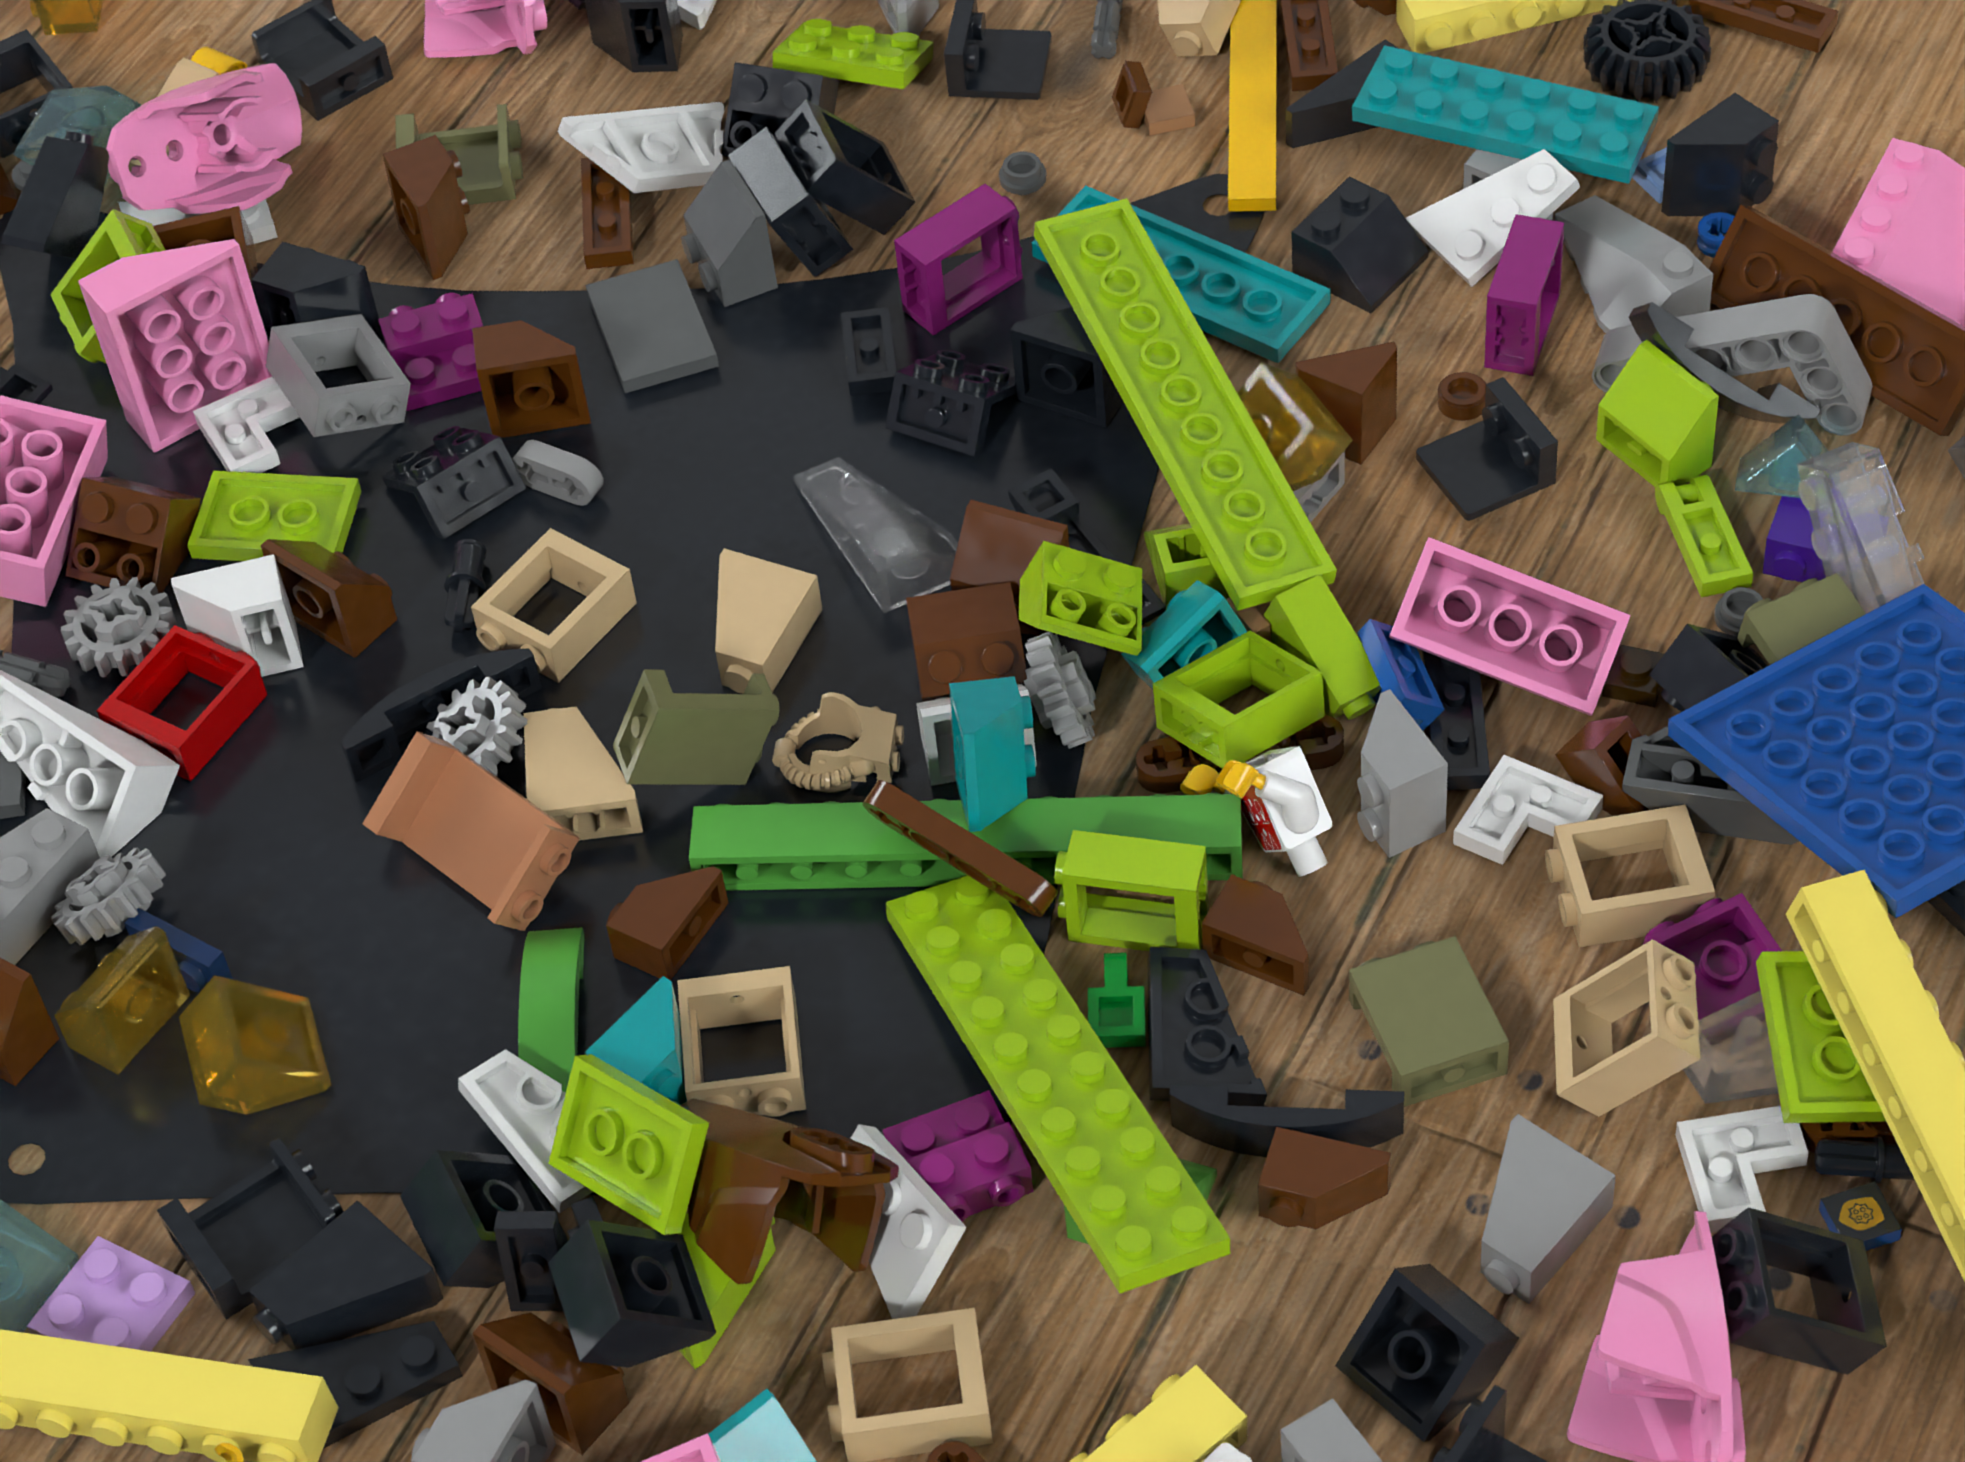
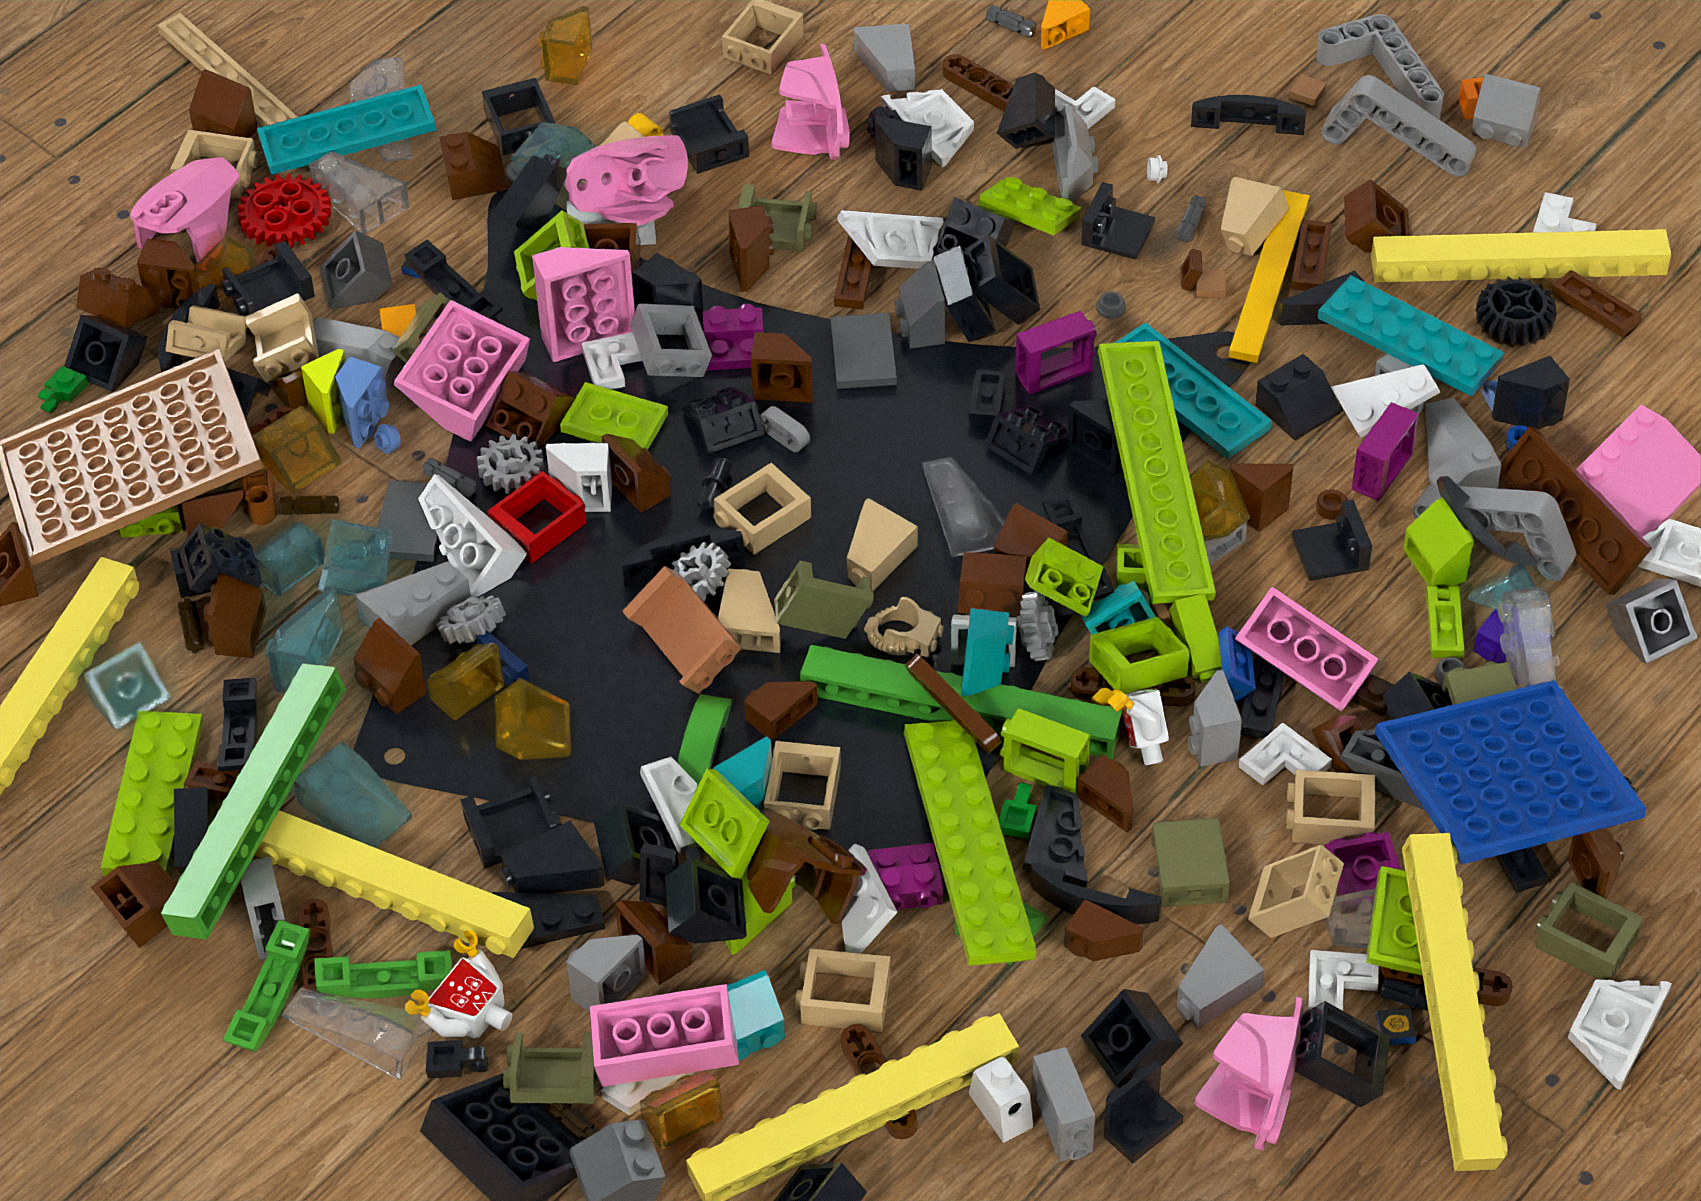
camera: 10 degrees right, 0 degrees up
lavender plate [27,1236,195,1351] -> none

